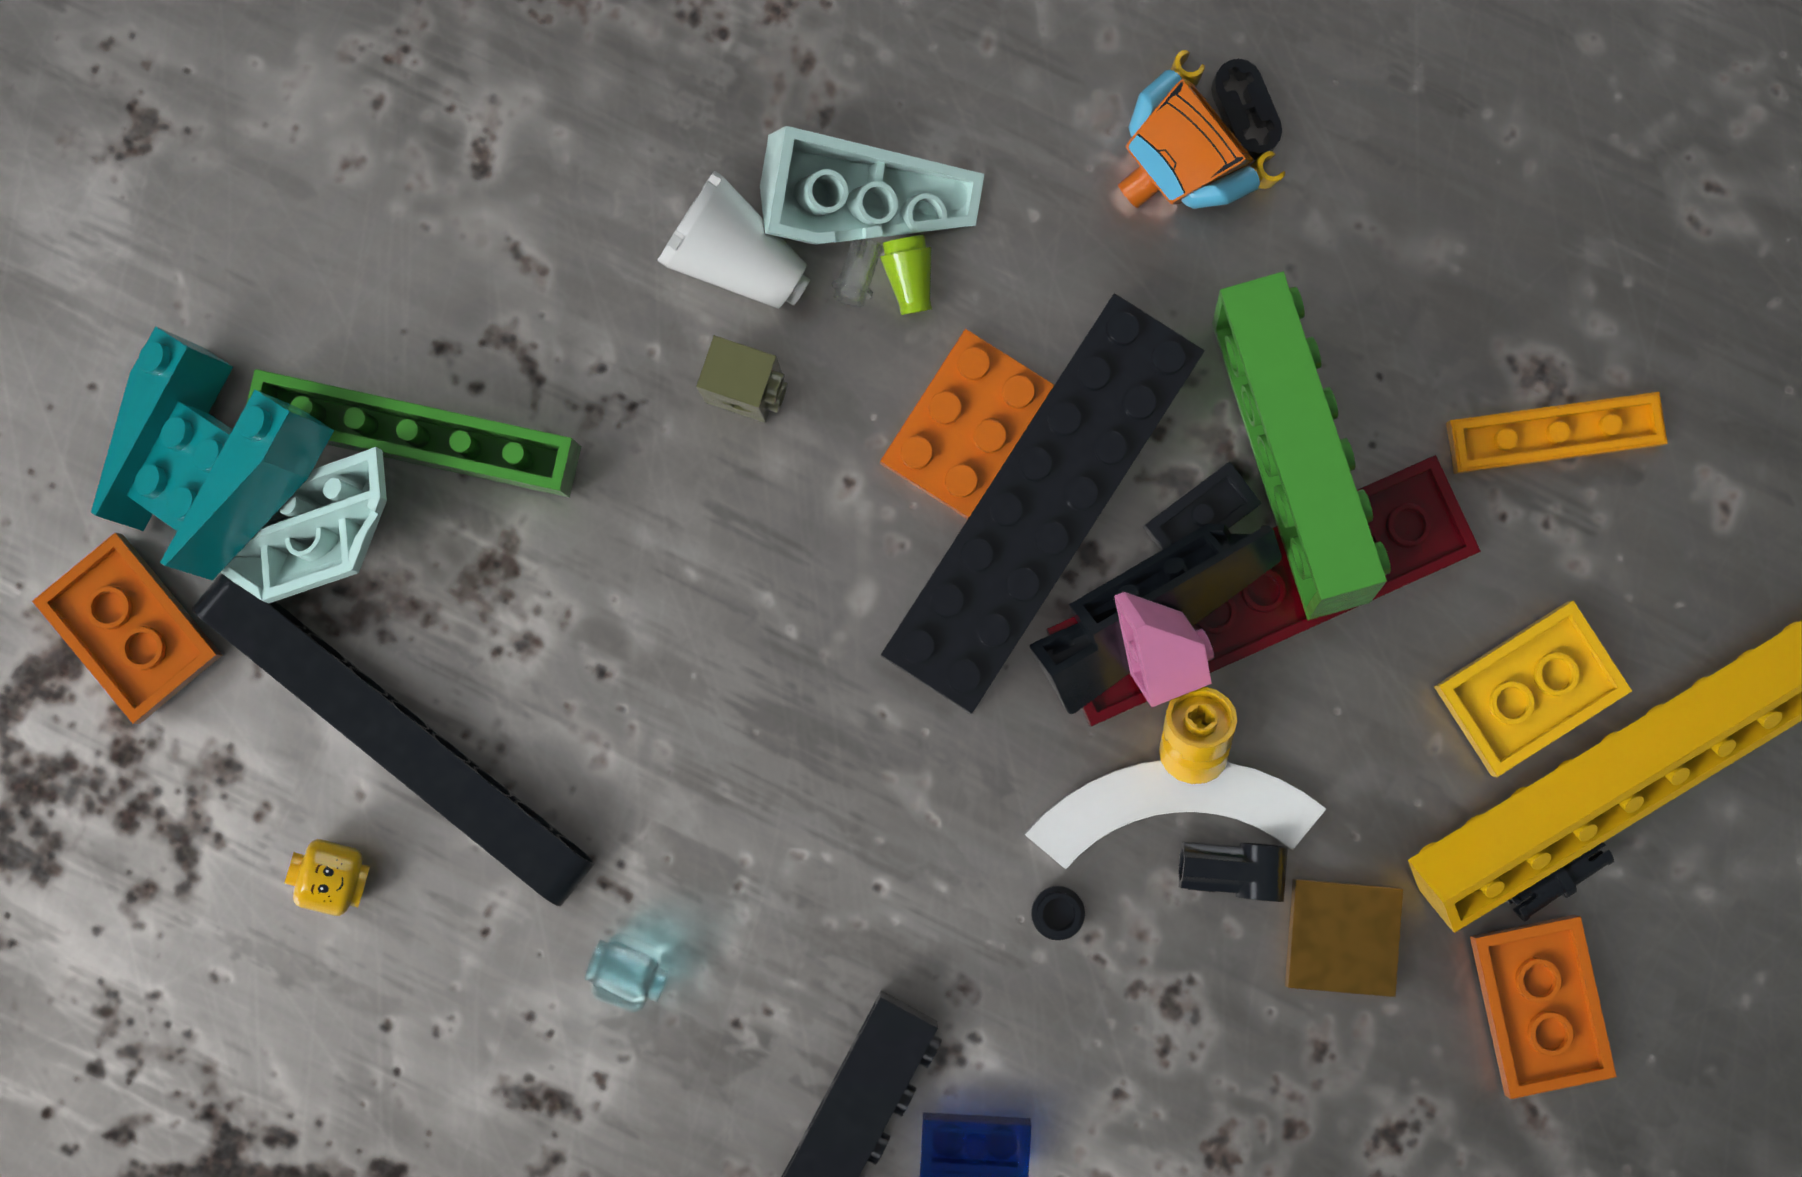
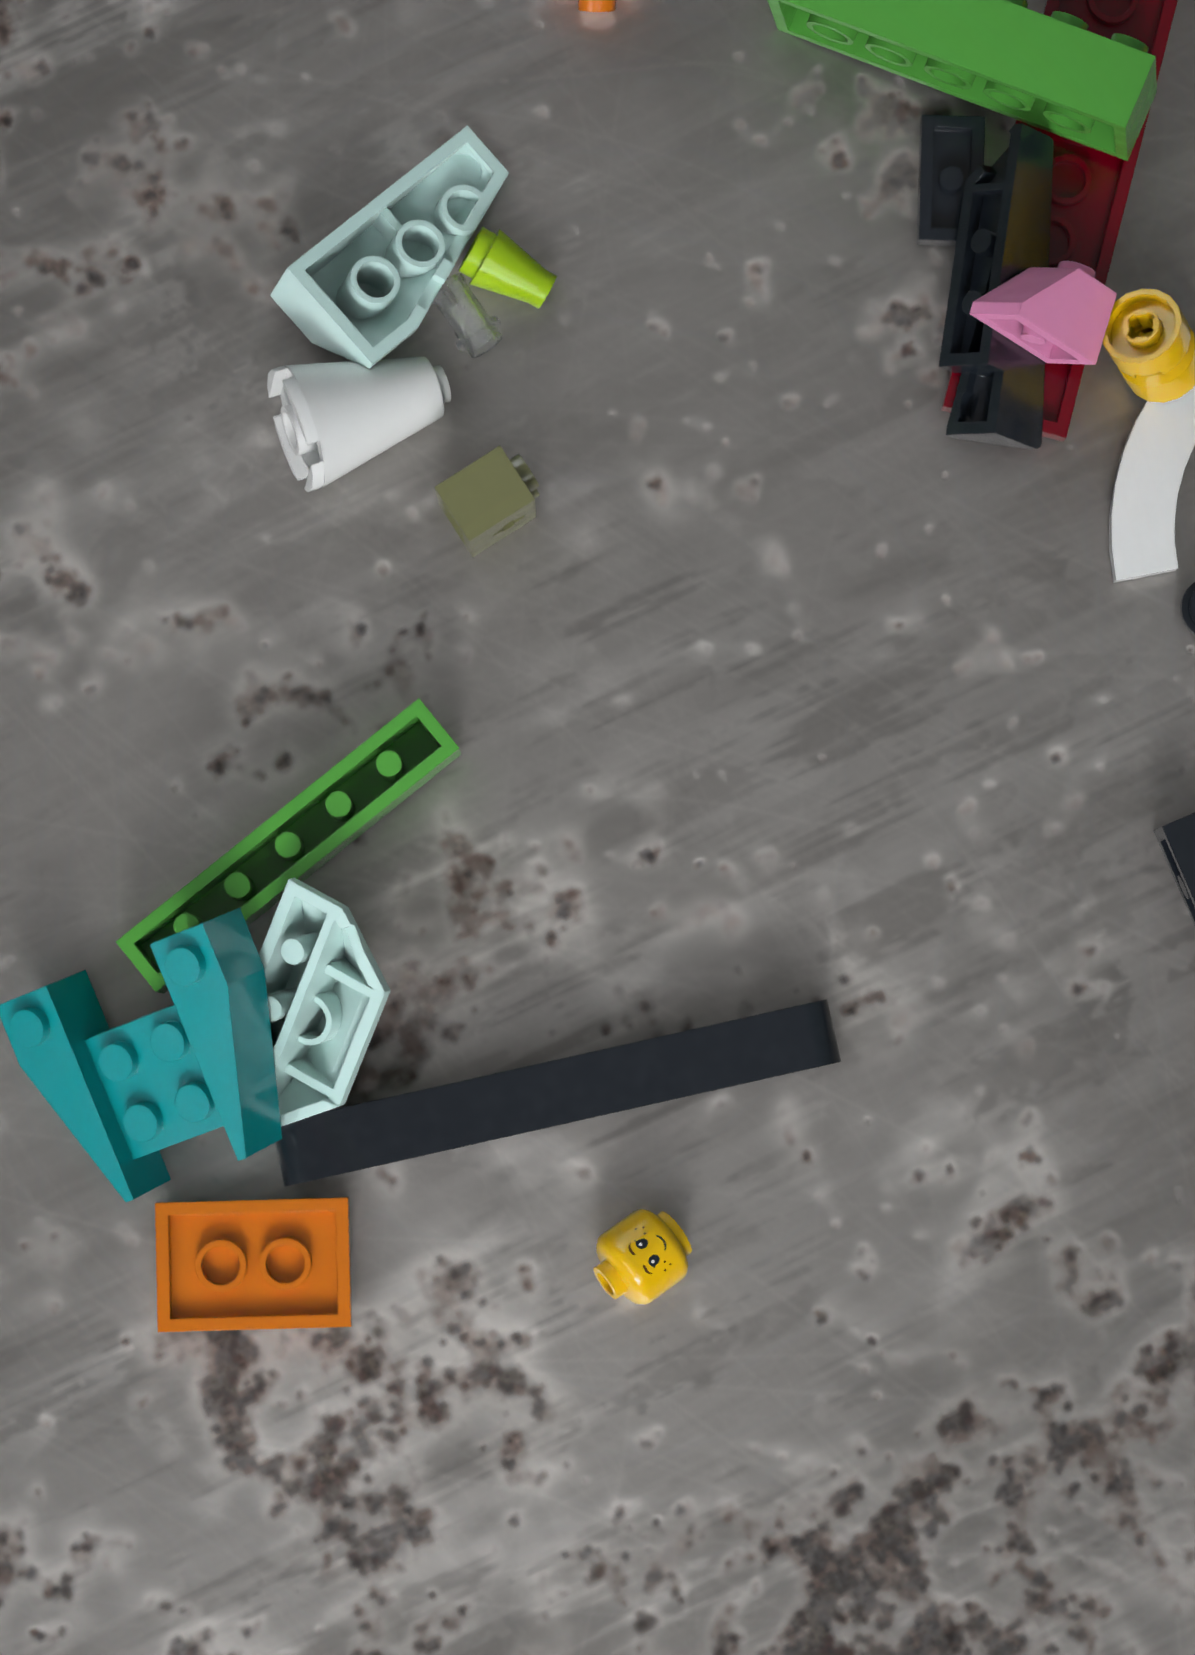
camera: 55 degrees left, 0 degrees up
clear light blue head [585,933,670,1013] -> none
orange plate [880,329,1054,519] -> none
black brick [881,293,1205,714] -> none

